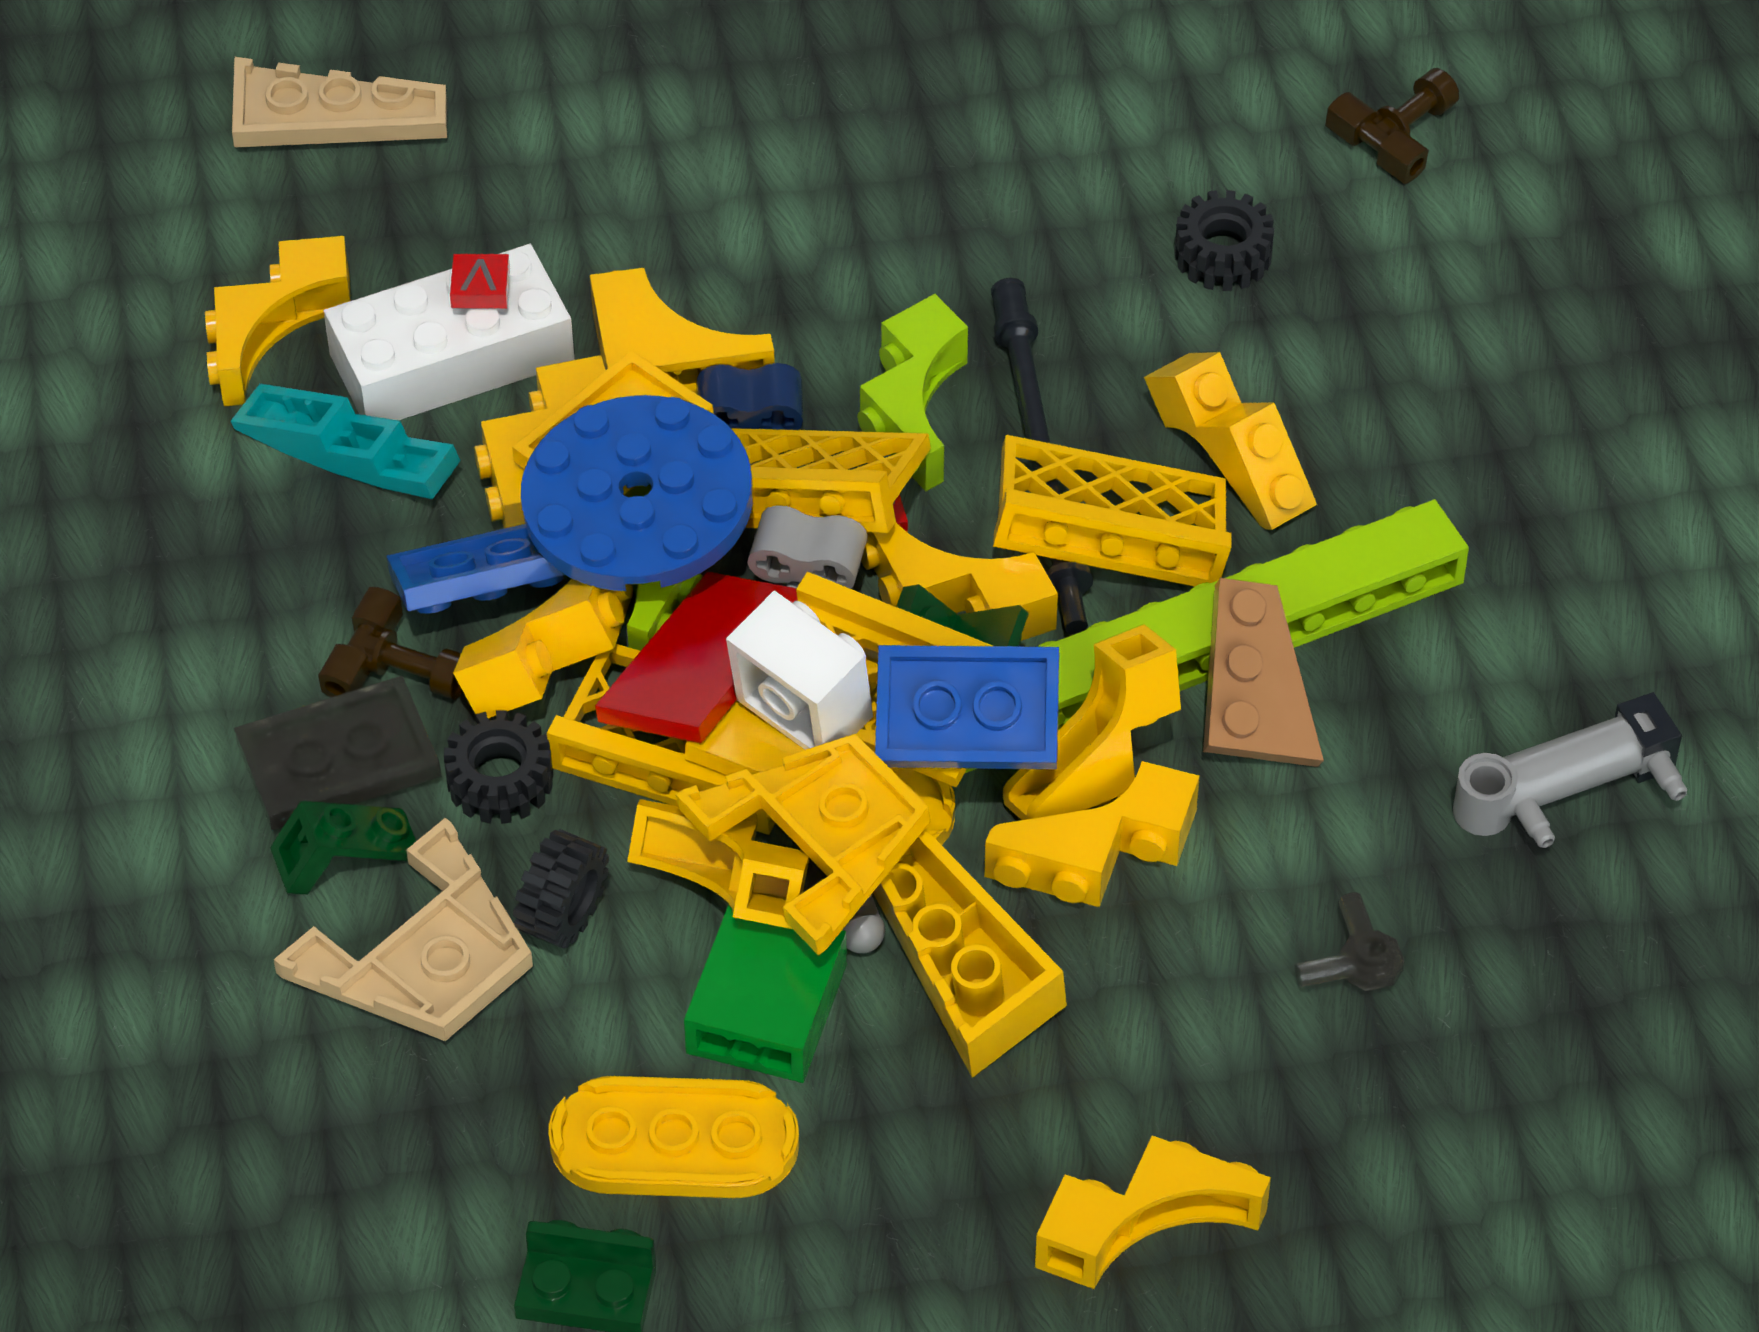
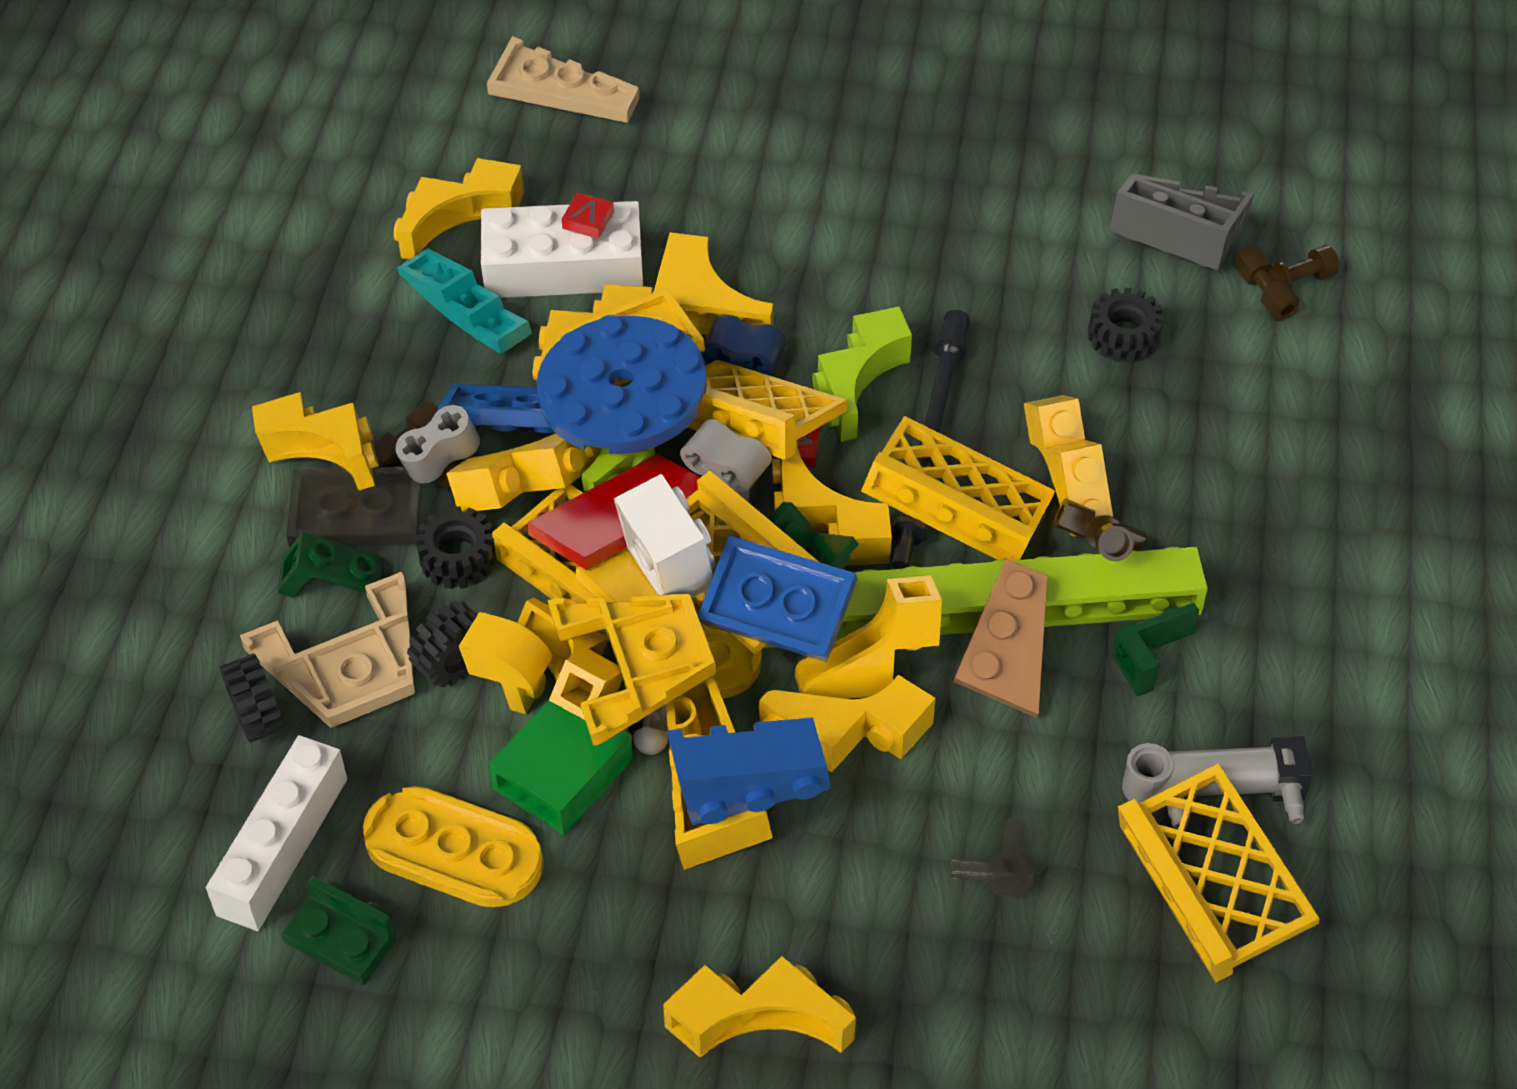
camera: 20 degrees right, 0 degrees up
none -> white brick [206,735,348,931]
none -> black tyre [219,653,284,743]
none -> yellow arch [252,392,379,490]
none -> light grey axle [396,405,480,483]
none -> yellow brick [459,612,553,714]
none -> blue wedge [667,717,831,825]
none -> dark brown bar [1054,498,1146,561]
none -> dark grey wedge [1109,174,1254,270]
none -> dark green bracket [1112,603,1199,696]
none -> yellow fence [1118,763,1319,983]

